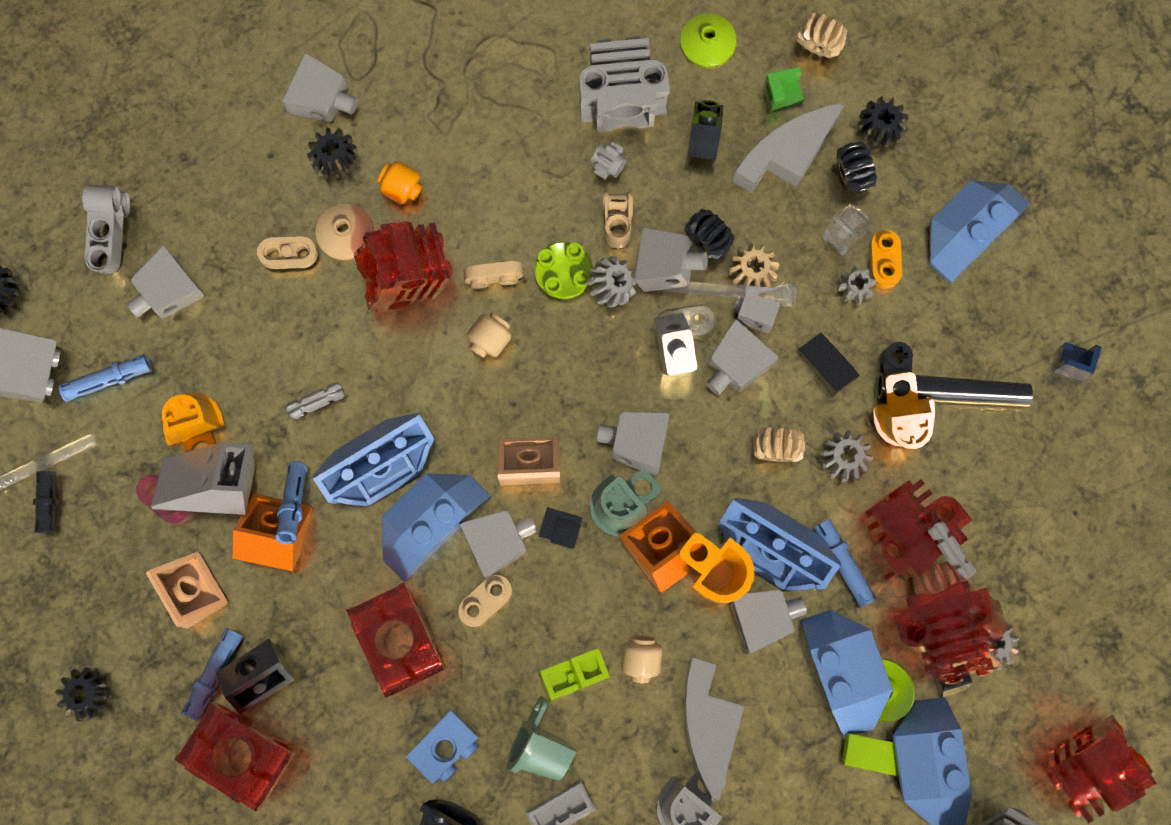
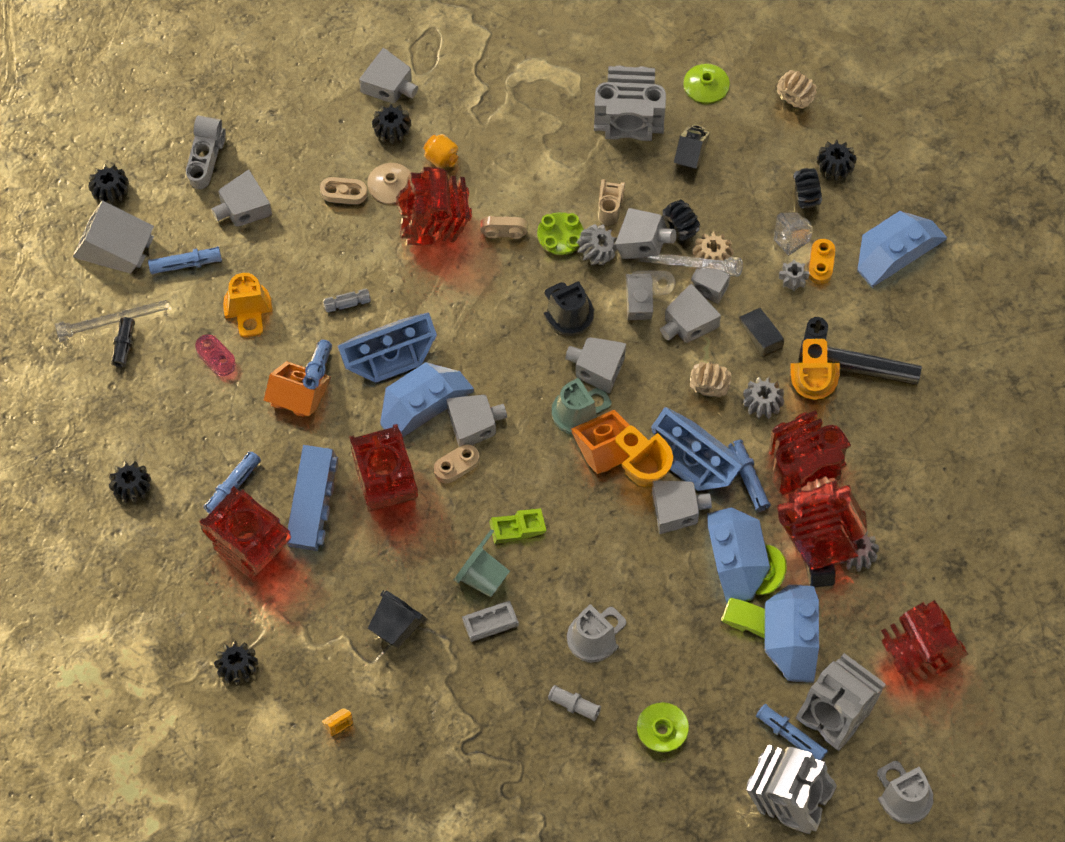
camera: 10 degrees right, 15 degrees down
light nougat slope [146,551,228,629] -> none
light grey slope [151,442,255,515] -> none
black brick [216,639,294,715] -> none
medium blue brick [406,710,480,784] -> none
tan head [467,312,511,358] -> none
light nougat slope [498,436,560,486] -> none
black panel [538,507,582,549] -> none
light grey gear [591,141,627,180] -> none
tan head [621,635,663,683] -> none
light grey slope [683,657,744,800] -> none
light grey slope [732,104,844,193] -> none
bright green panel [764,67,804,112] -> none
light grey axle [928,521,977,580] -> none
dark blue panel [1054,342,1102,381] -> none
none -> medium blue wedge [285,445,338,551]
none -> black container [543,281,594,336]

